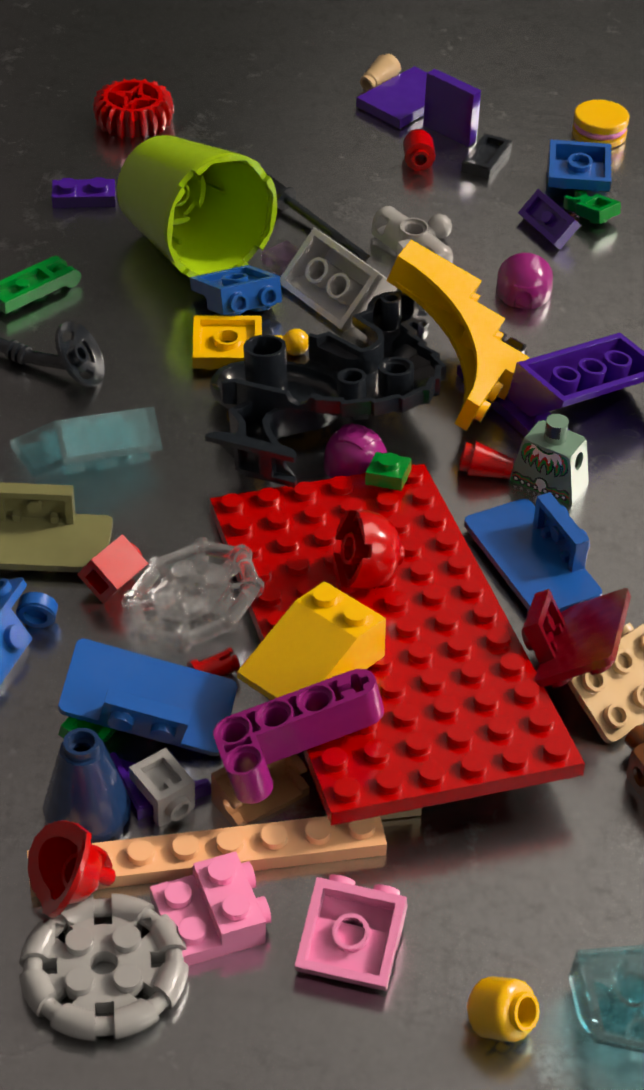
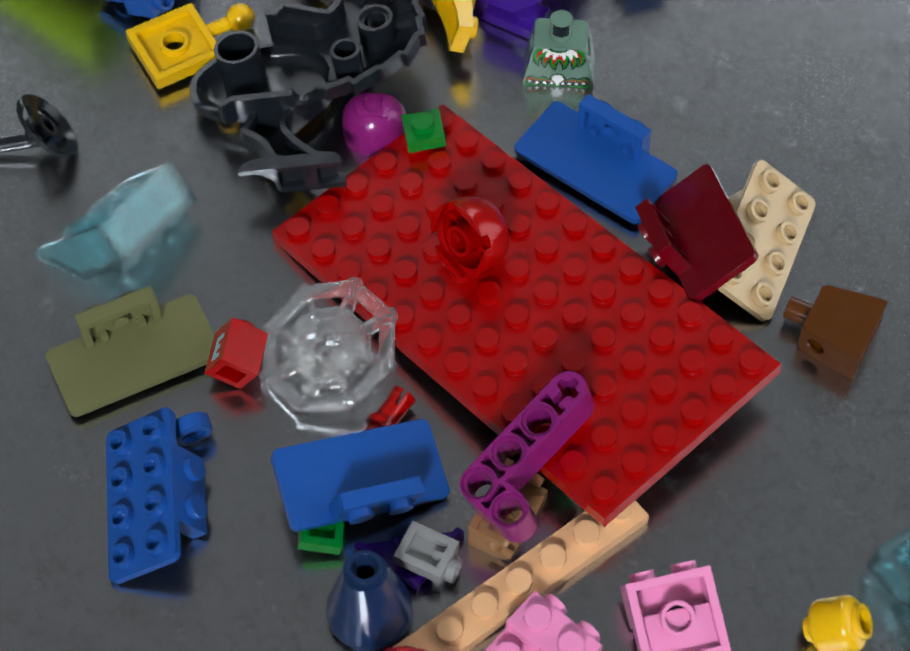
camera: 25 degrees left, 15 degrees up
yellow slope [237,581,386,700] -> none
red cone [458,441,514,480] -> none

